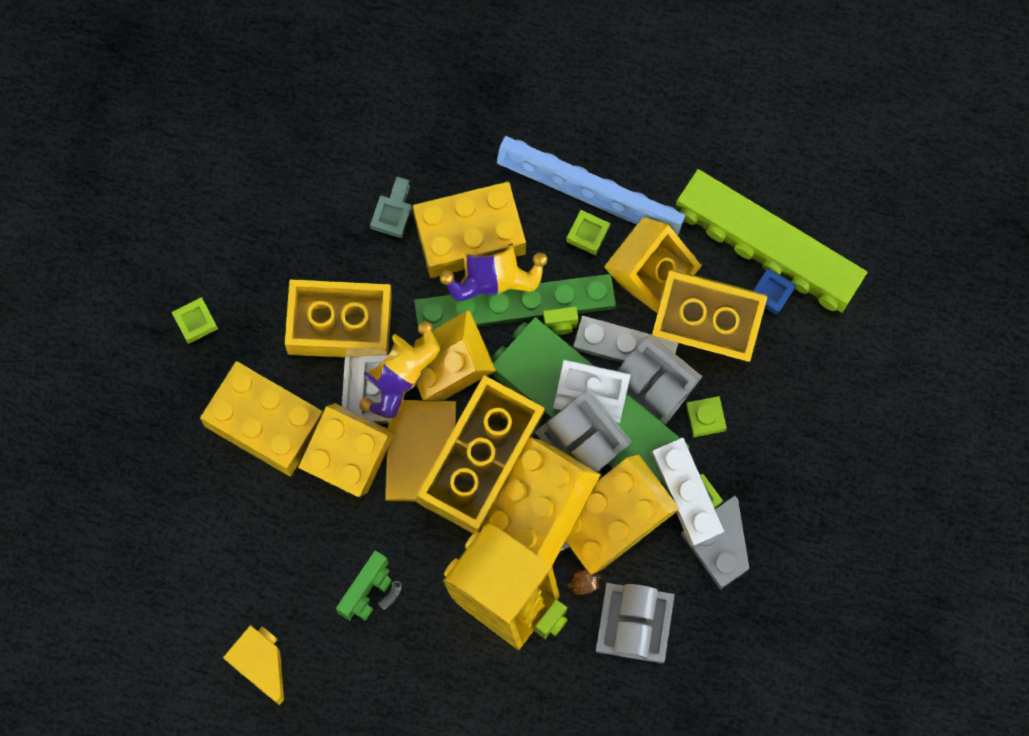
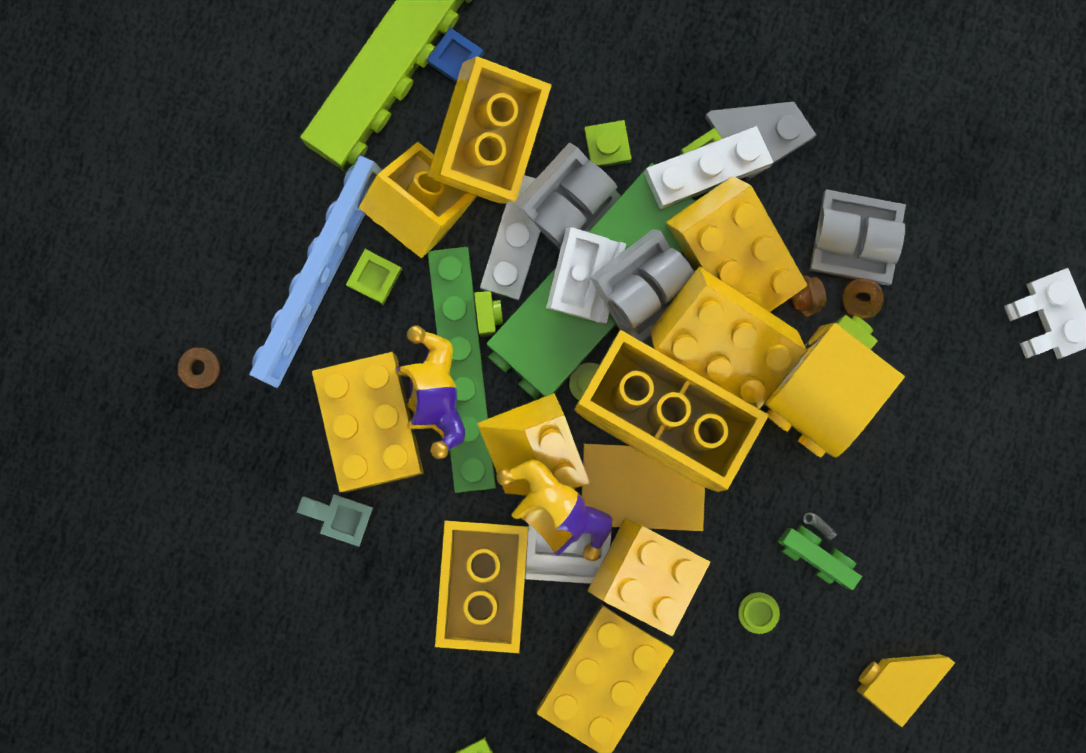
camera: 85 degrees left, 10 degrees up
none -> clear orange plate [178,348,220,389]
none -> lime plate [738,592,780,634]
none -> clear orange plate [842,278,884,319]

